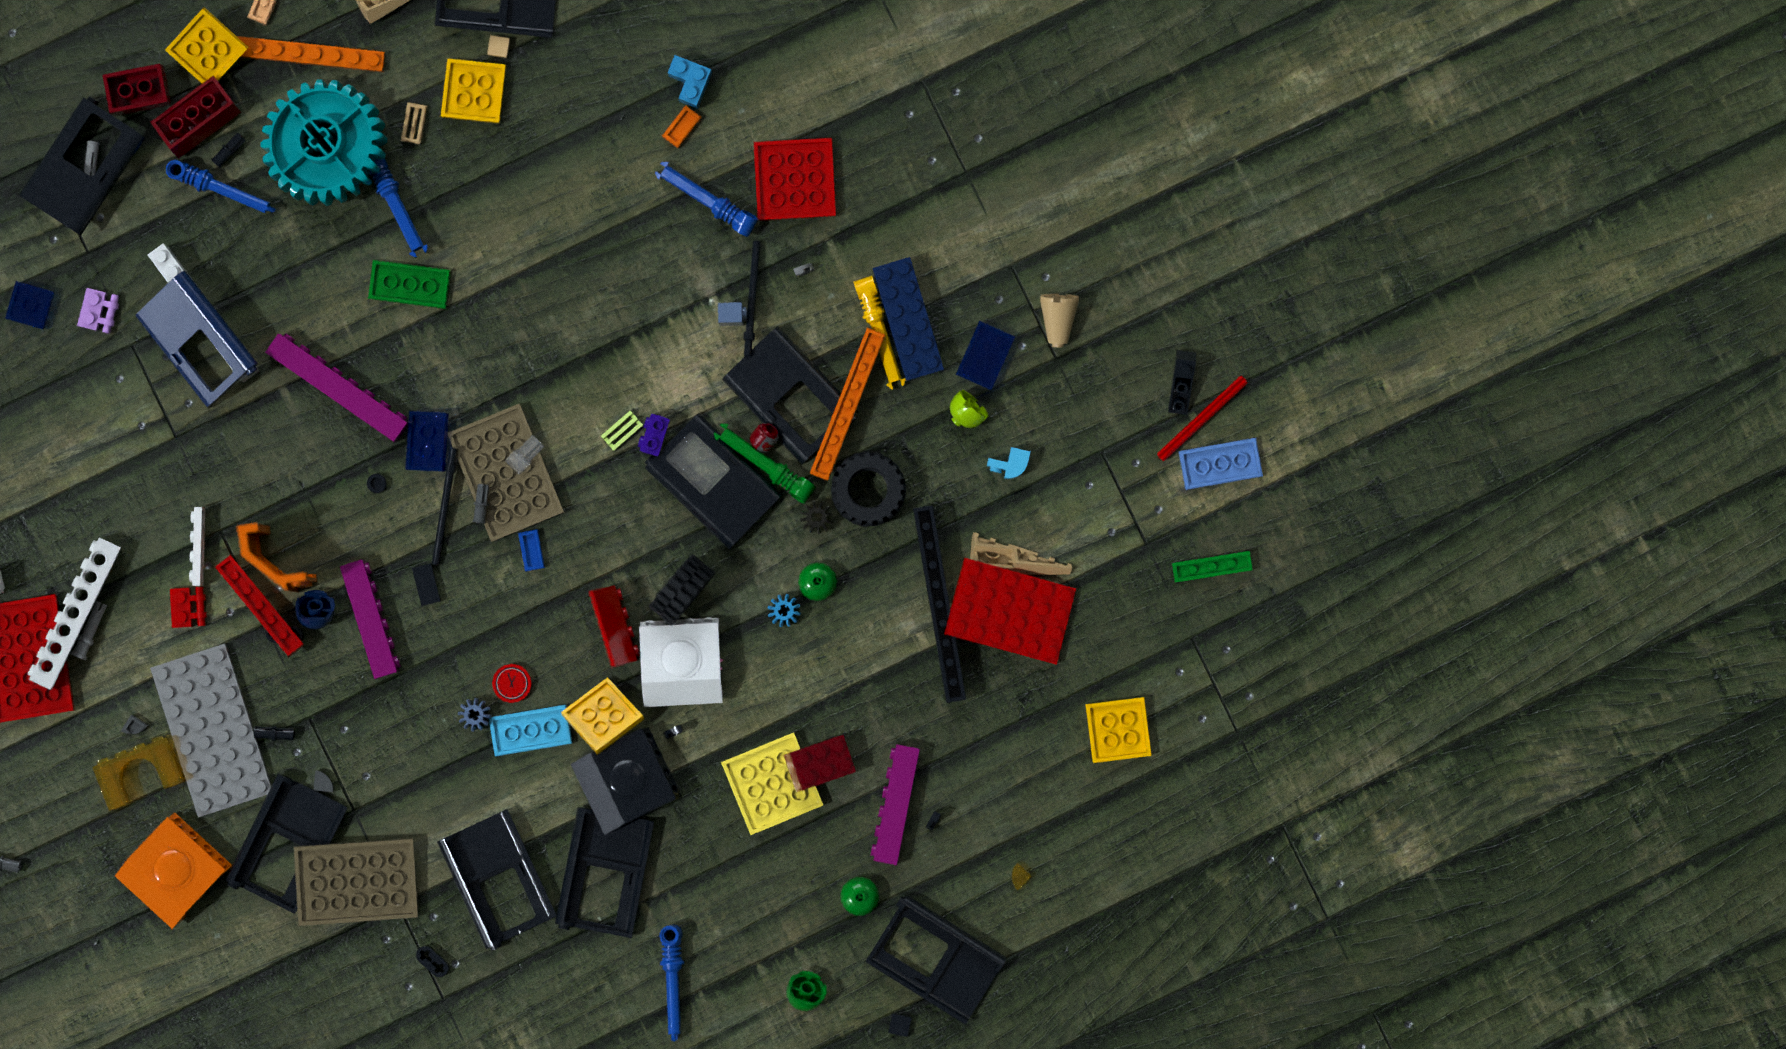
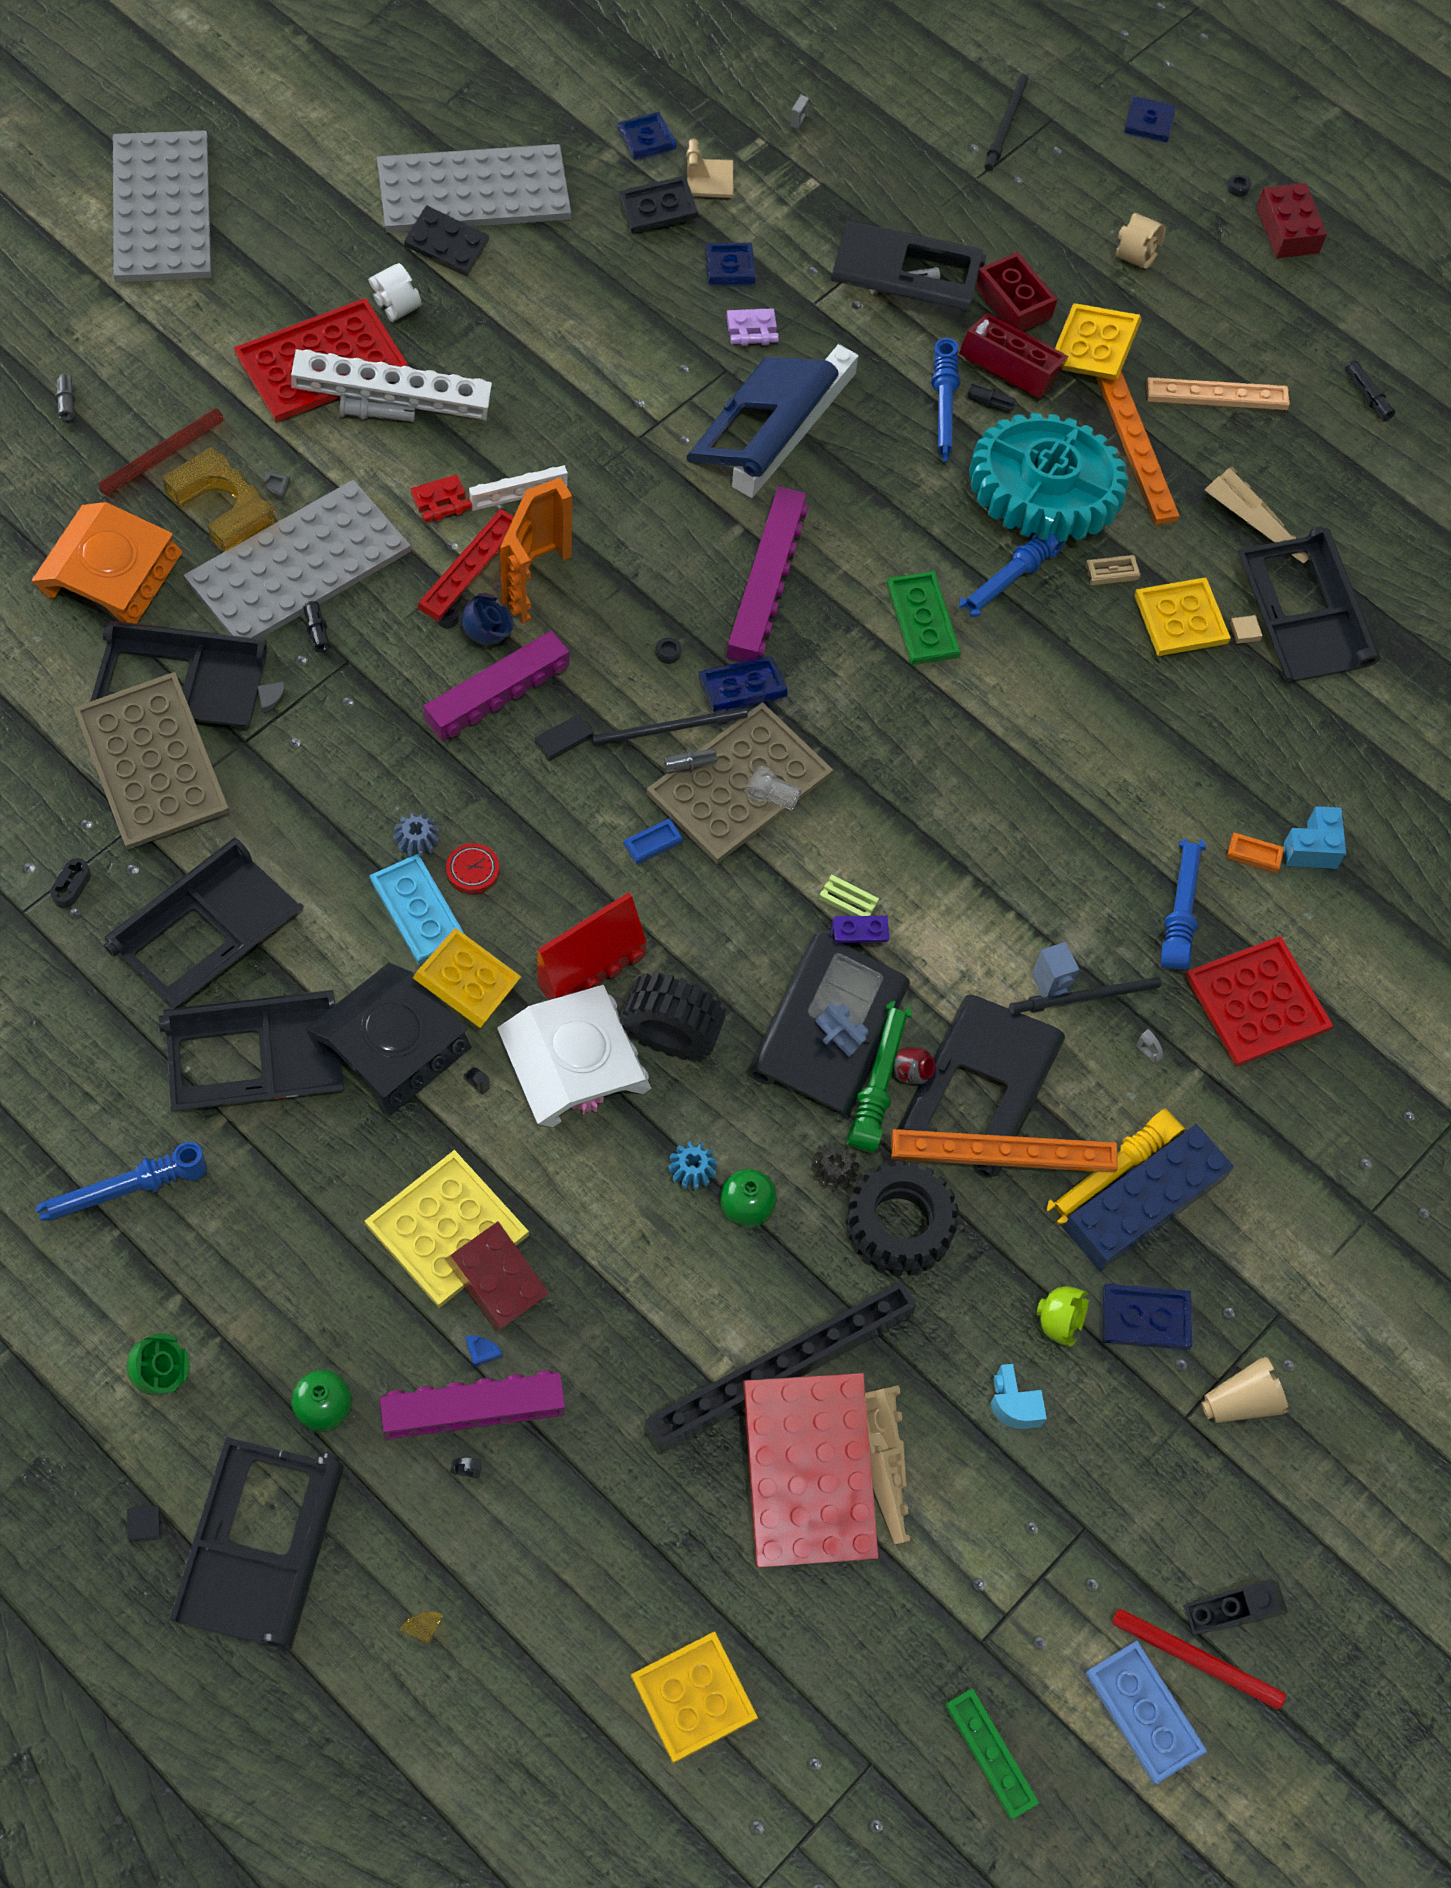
camera: 60 degrees right, 25 degrees down
none -> clear red axle [98,408,224,495]
none -> blue tile [465,1335,503,1367]
none -> sand blue hips [815,1002,868,1057]

